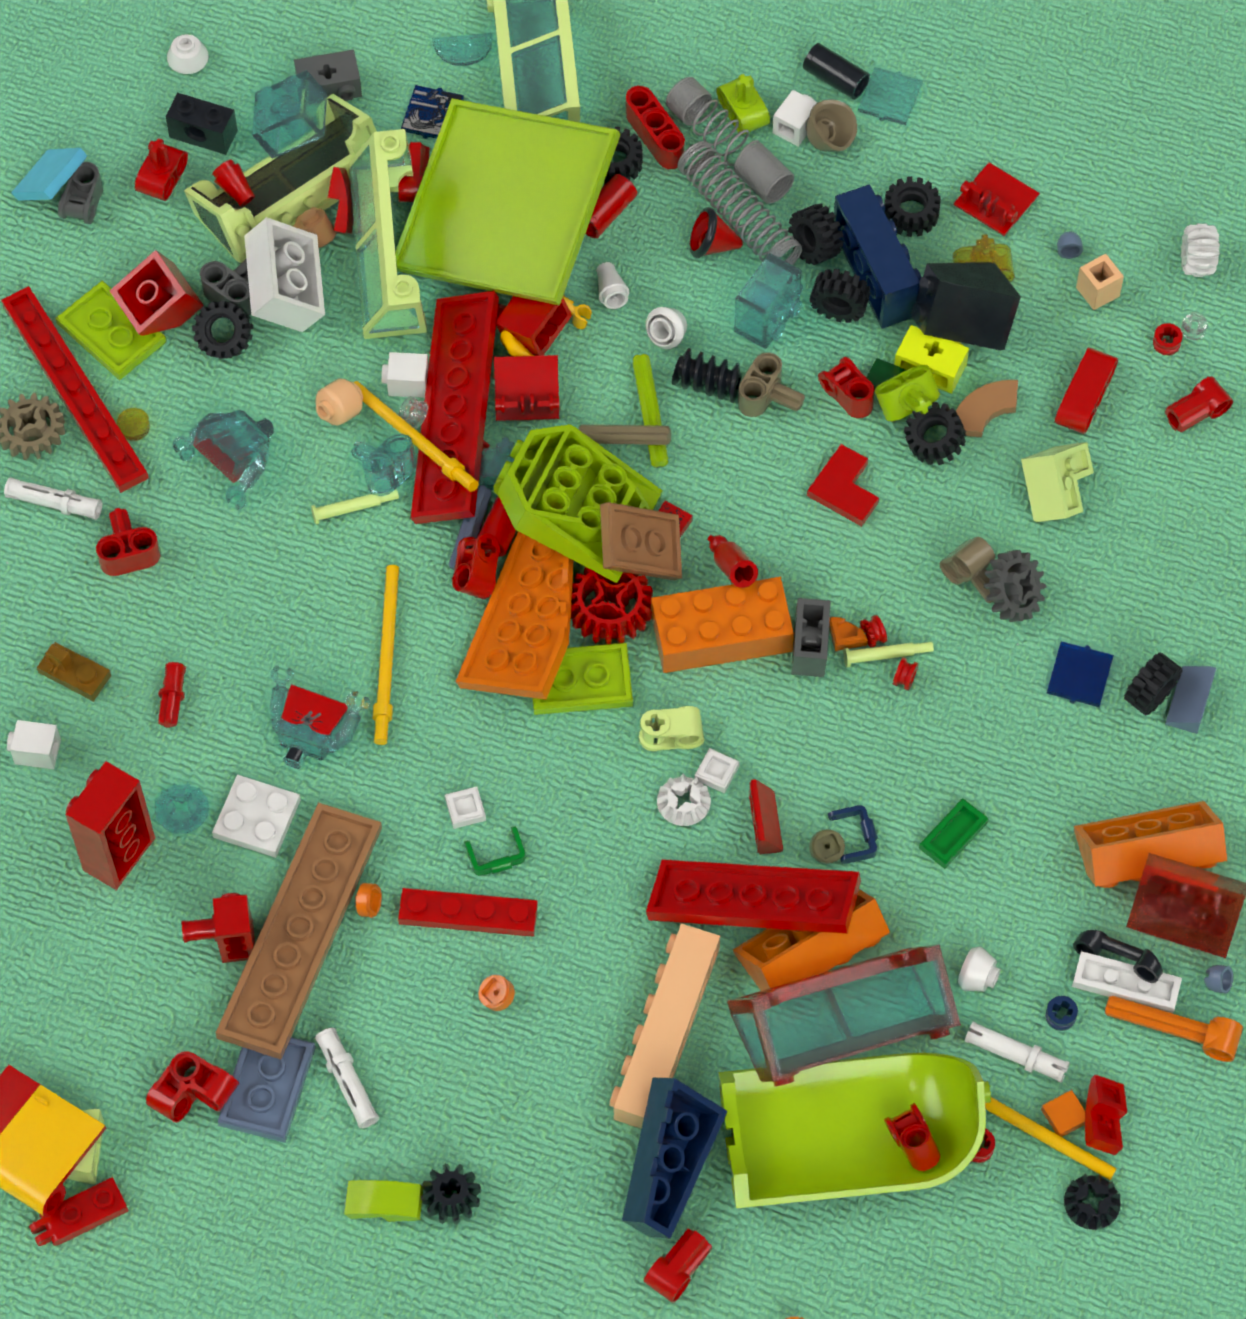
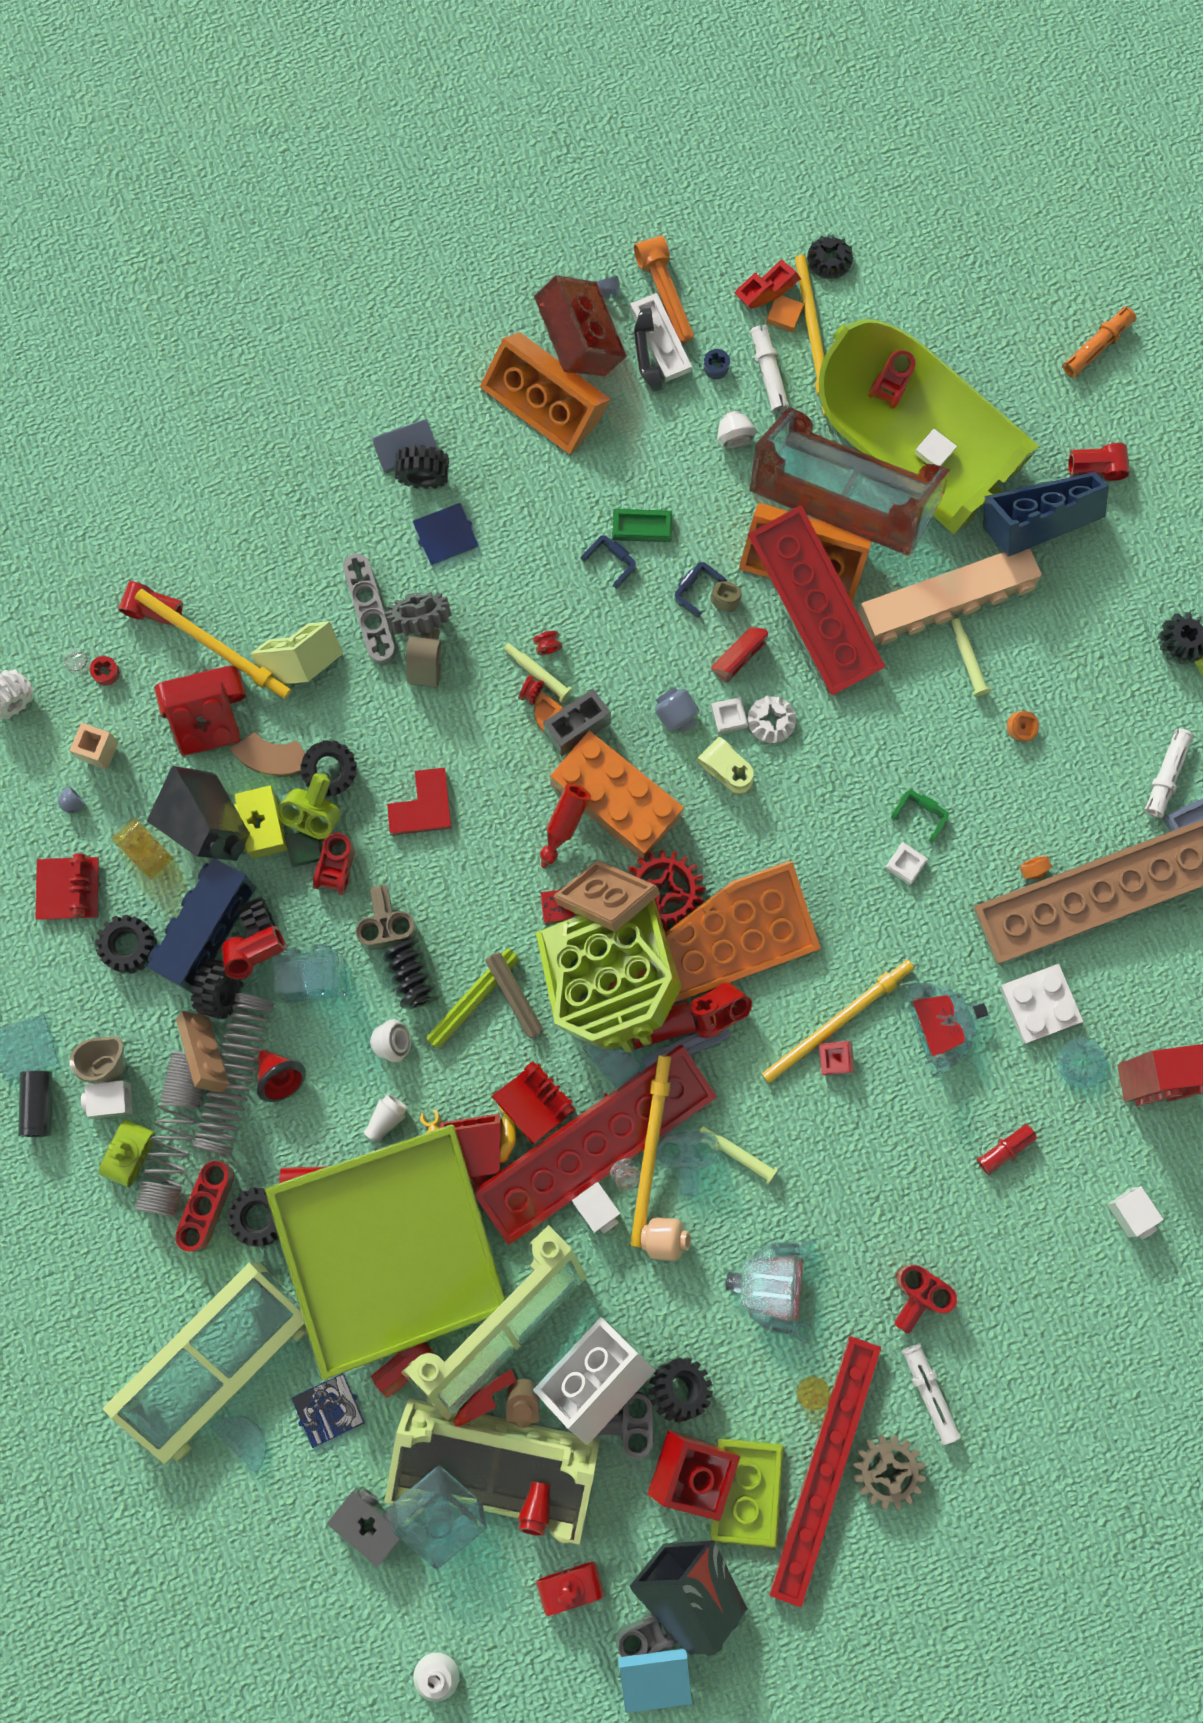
camera: 130 degrees left, 15 degrees up
pearl gold hinge [37,642,111,701] -> none
black brick [165,92,238,155] -> none
red brick [181,893,255,963] -> none
red plate [398,888,538,937] -> none
lime tile [532,643,633,715] -> none
none -> yellow bar [135,589,291,699]
none -> red brick [163,682,240,757]
none -> medium nougat plate [176,1010,229,1093]
none -> red piece [222,925,287,979]
none -> light grey beam [343,554,396,665]
none -> dark blue piece [581,535,636,589]
none -> black slope [630,1540,748,1656]
none -> sand blue head [654,687,699,733]
none -> tile [819,1041,855,1076]
none -> white tile [914,429,957,471]
none -> yellowish green piece [951,618,991,697]

